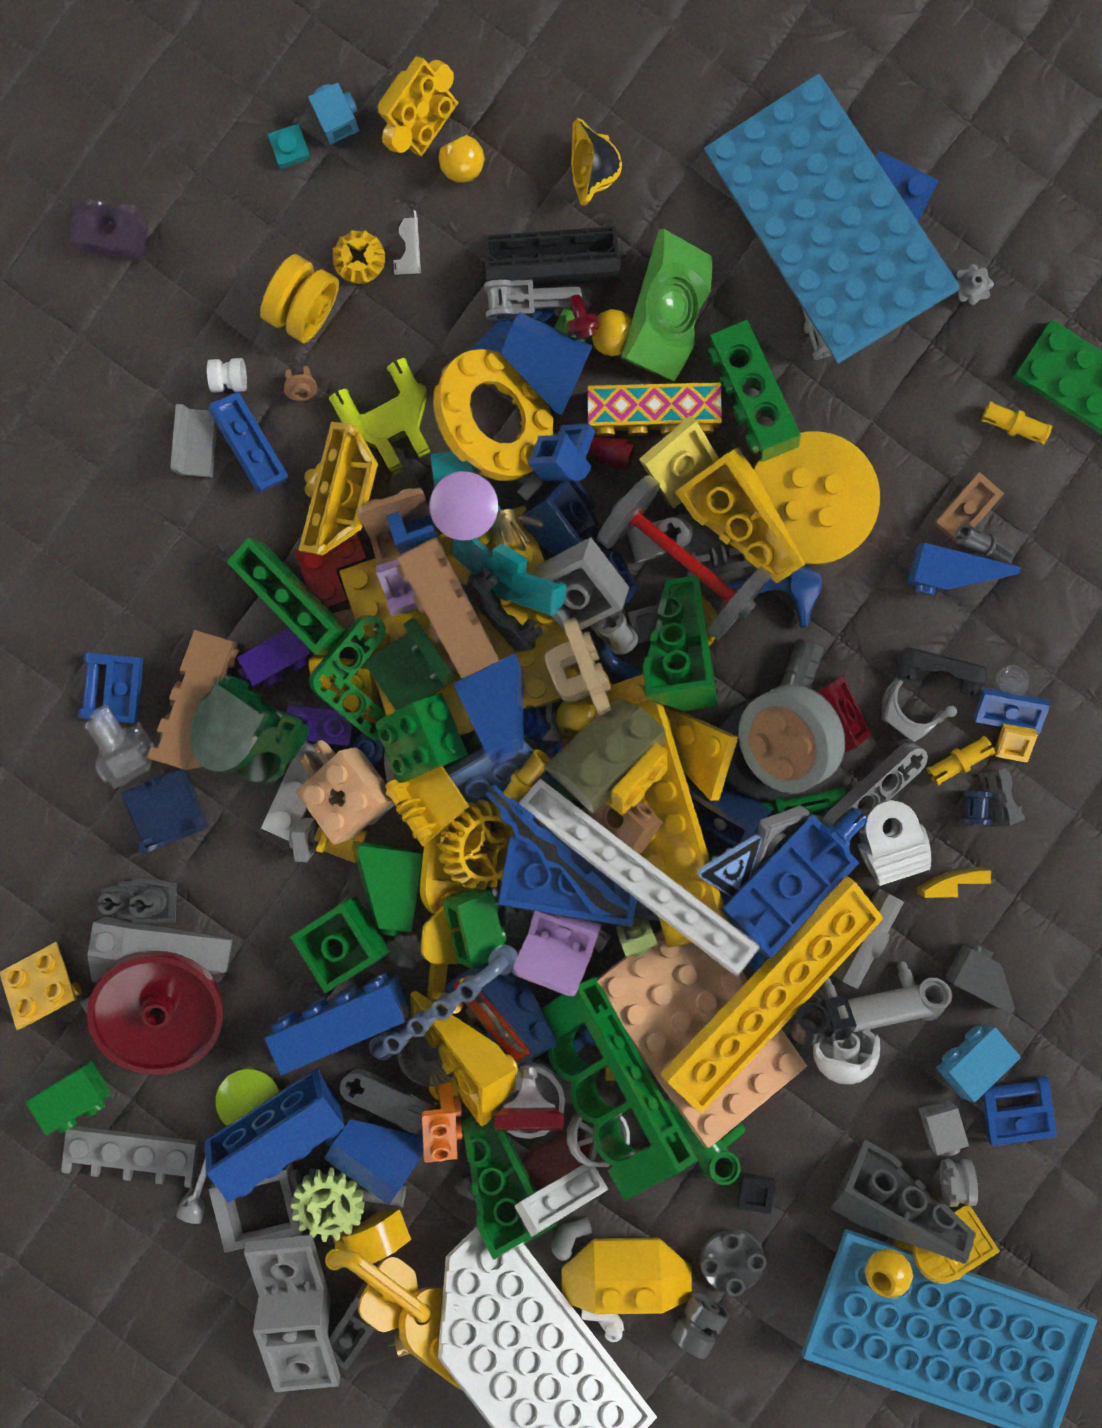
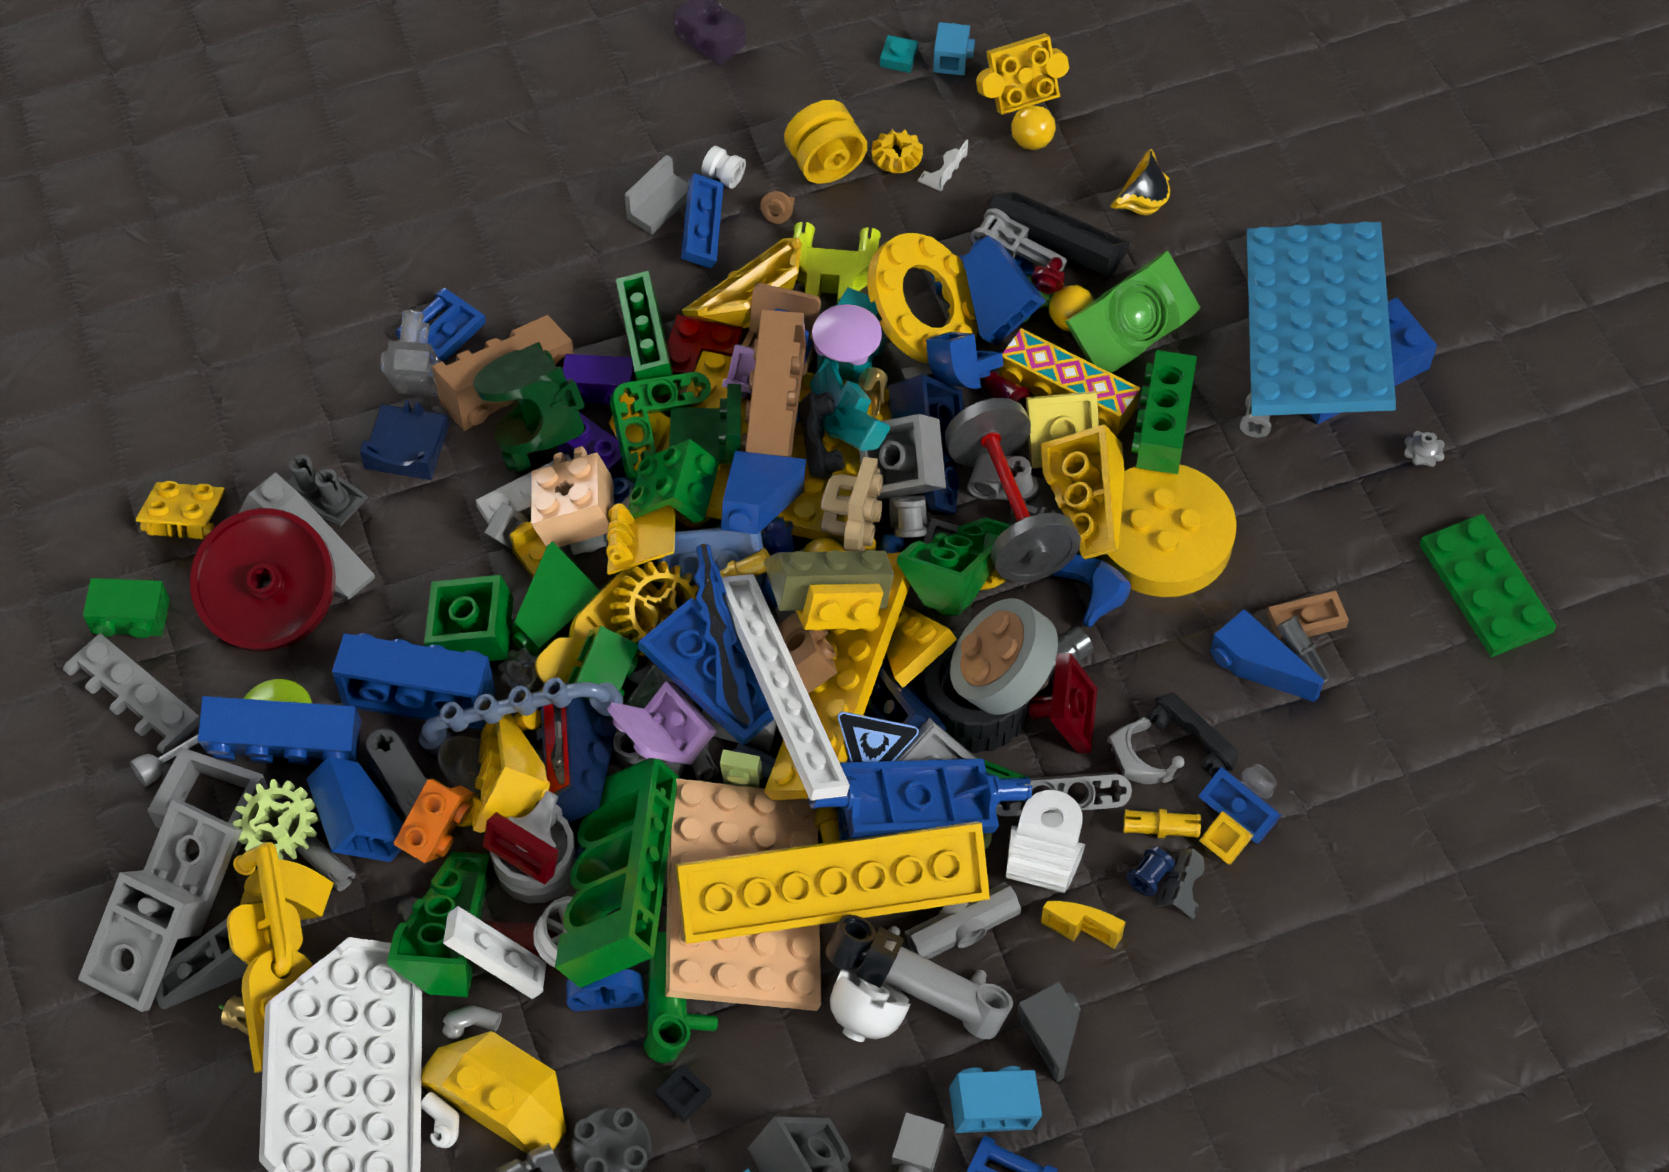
camera: 30 degrees right, 30 degrees down
yellow pin [981,401,1052,445] -> none

